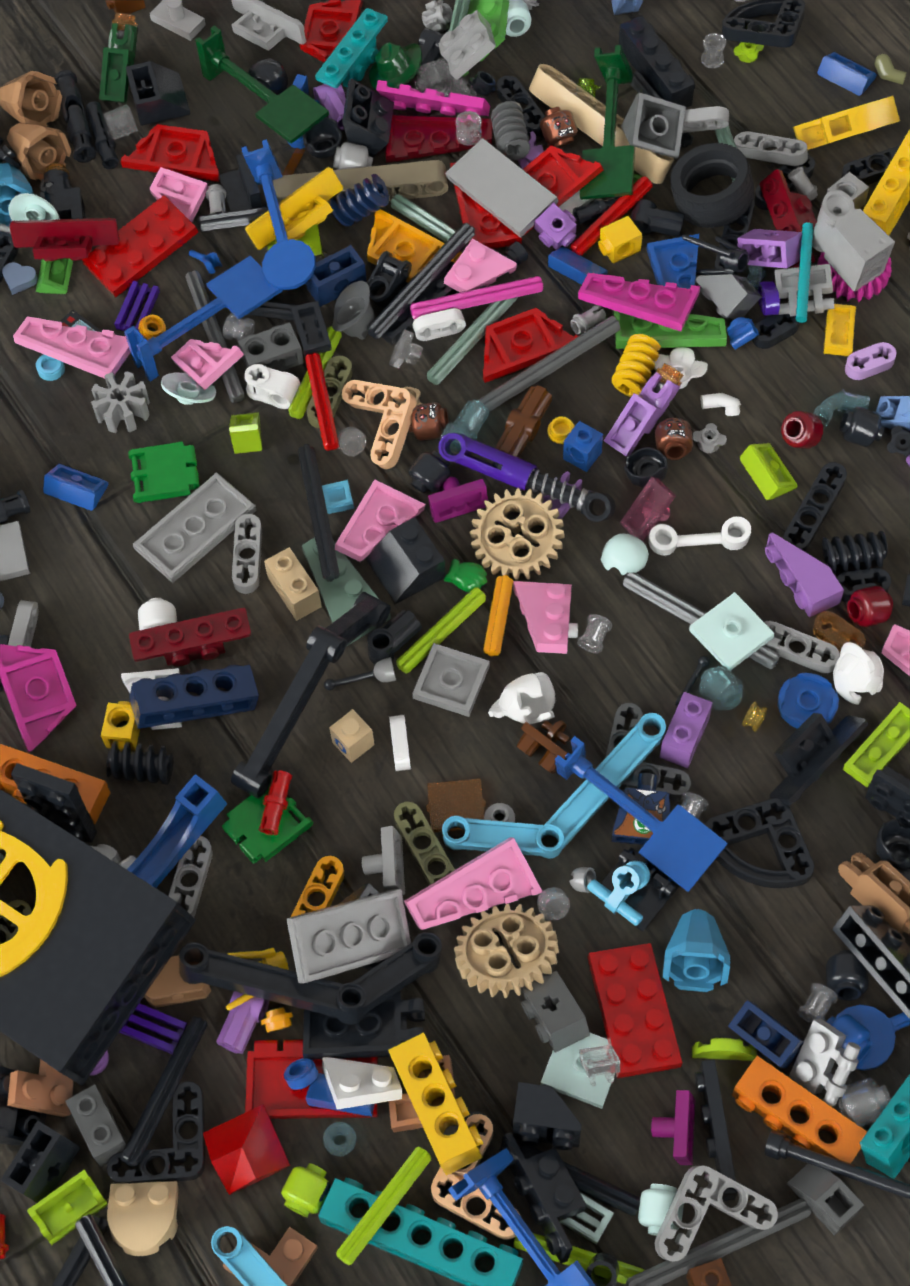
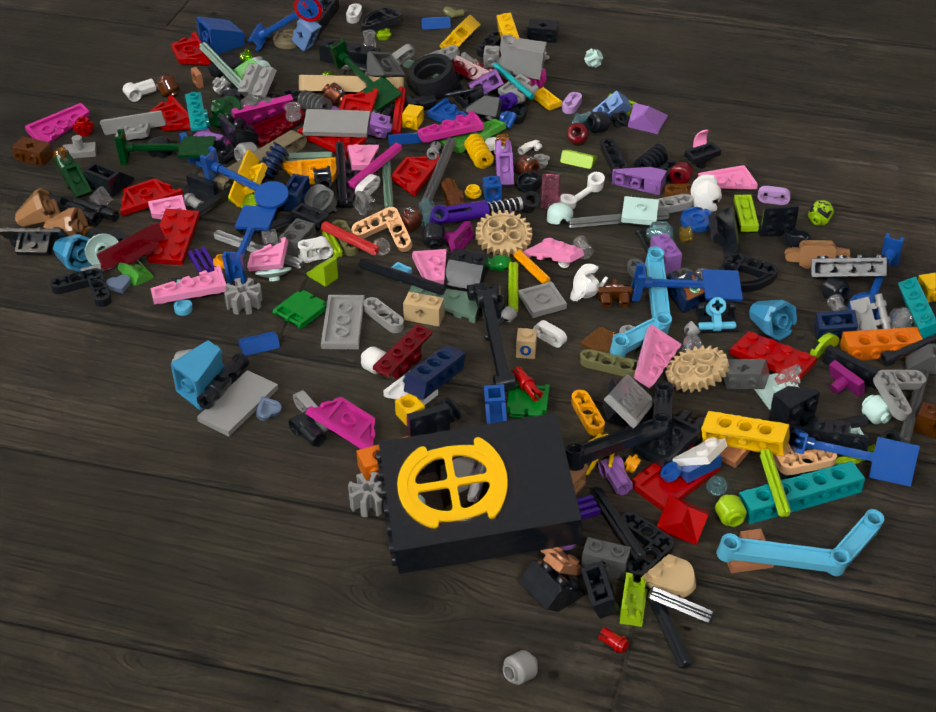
camera: 45 degrees left, 20 degrees down
blue hand [189,250,223,274] -> none
light grey tile [362,826,405,895] -> none

